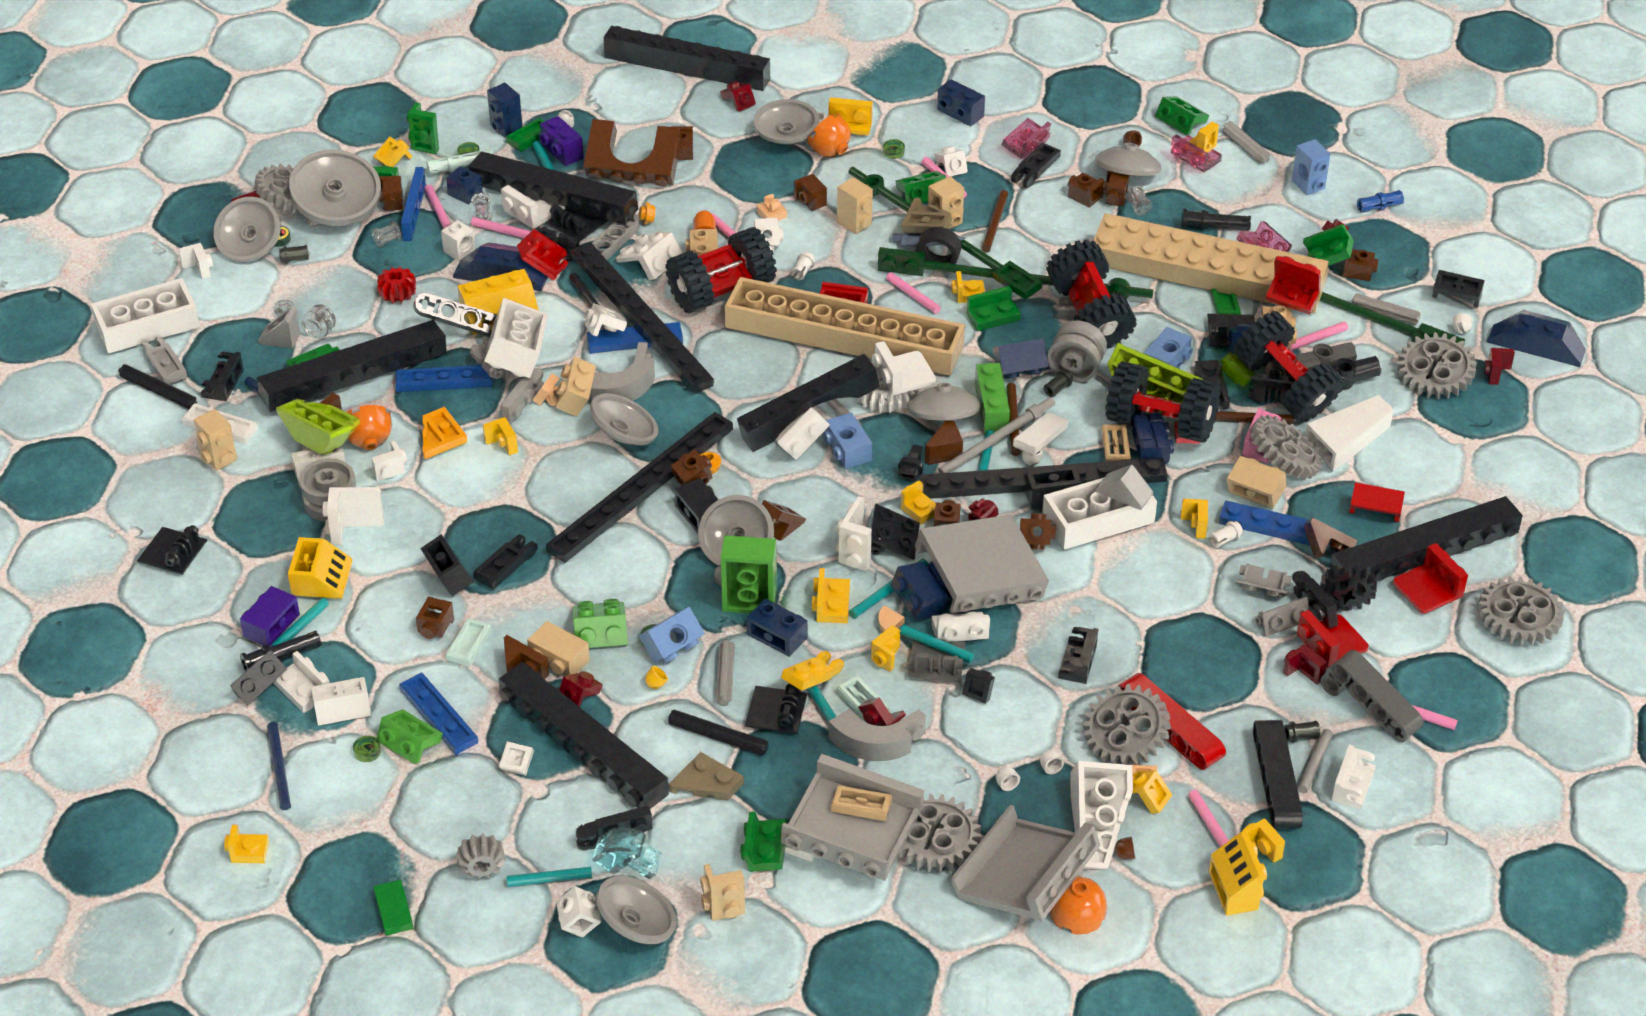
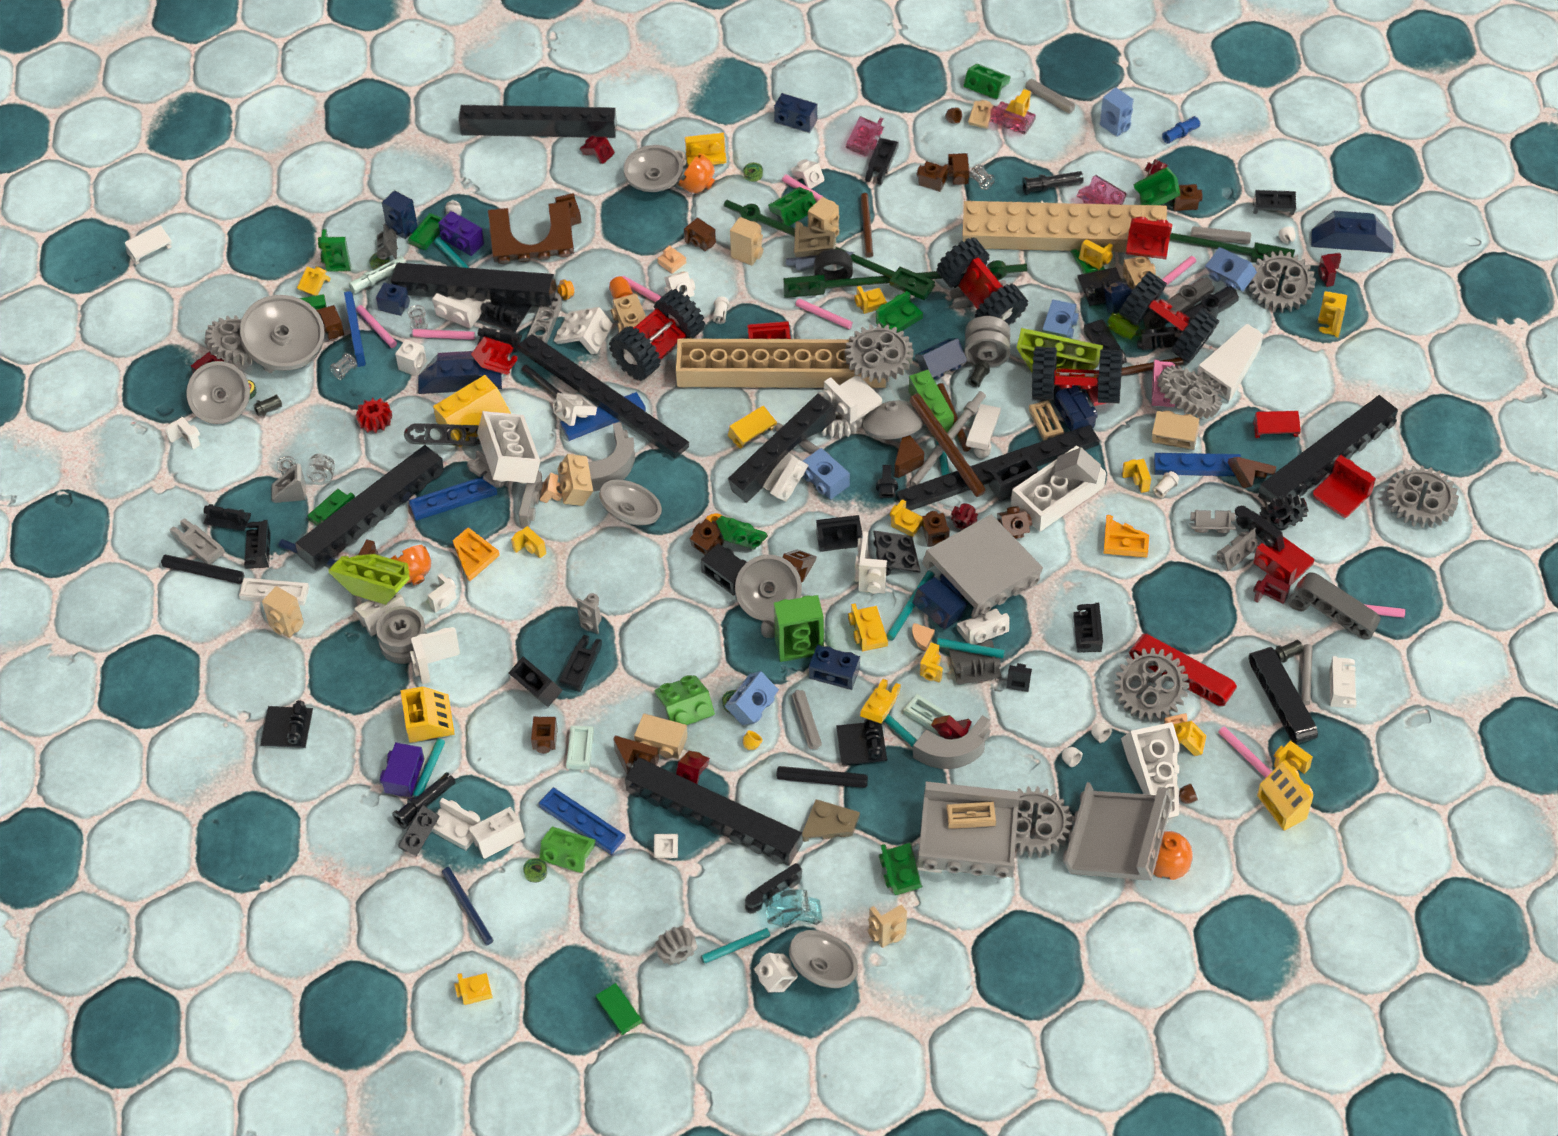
camera: 15 degrees left, 10 degrees up
white brick [91,278,200,353] -> none
black plate [546,412,733,563] -> none
light grey dish [1095,143,1161,176] -> none
none -> white hinge [125,225,172,265]
none -> black hinge [203,504,251,532]
none -> dark grey hinge [377,224,398,260]
none -> light grey hinge [576,593,602,634]
none -> green bracket [716,516,768,550]
none -> yellow hinge [728,405,777,449]
none -> black hinge [816,515,862,552]
none -> light grey gear [845,324,913,383]
none -> reddish brown axle [910,393,986,497]
none -> tan bracket [968,100,995,129]
none -> yellow bracket [1079,239,1113,269]
none -> light orange wing [1103,515,1149,558]
none -> medium blue brick [1205,247,1257,292]
none -> yellow hinge [1318,291,1347,337]

